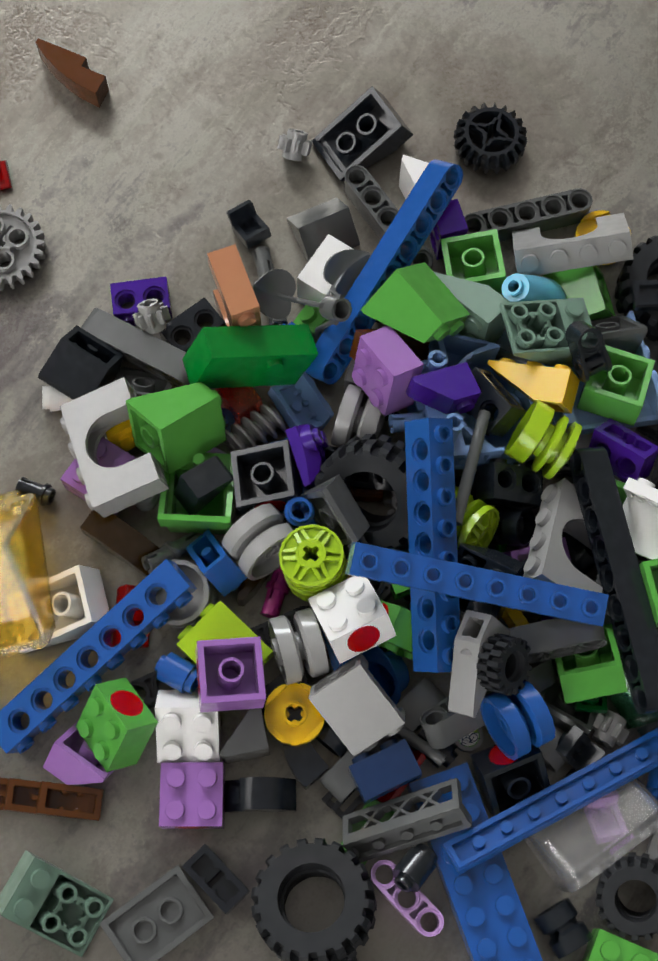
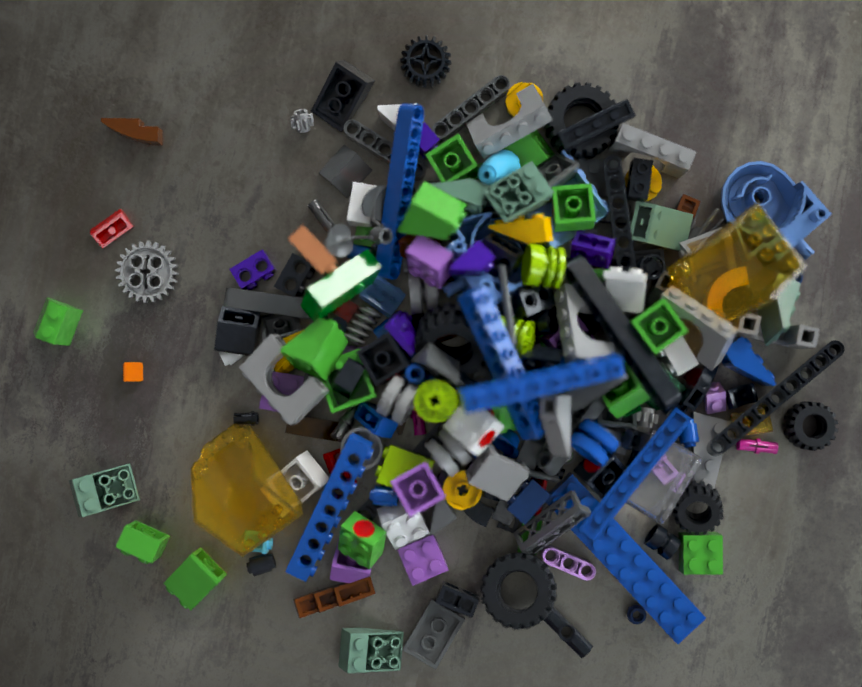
camera: 15 degrees left, 15 degrees up
light grey gear [133,298,171,334] -> none
black brick [225,777,296,813] -> none
black bracket [227,200,272,249] -> none
black brick [392,843,438,893] -> none
black tyre [476,633,533,696] -> none
black piece [565,321,612,383] -> none

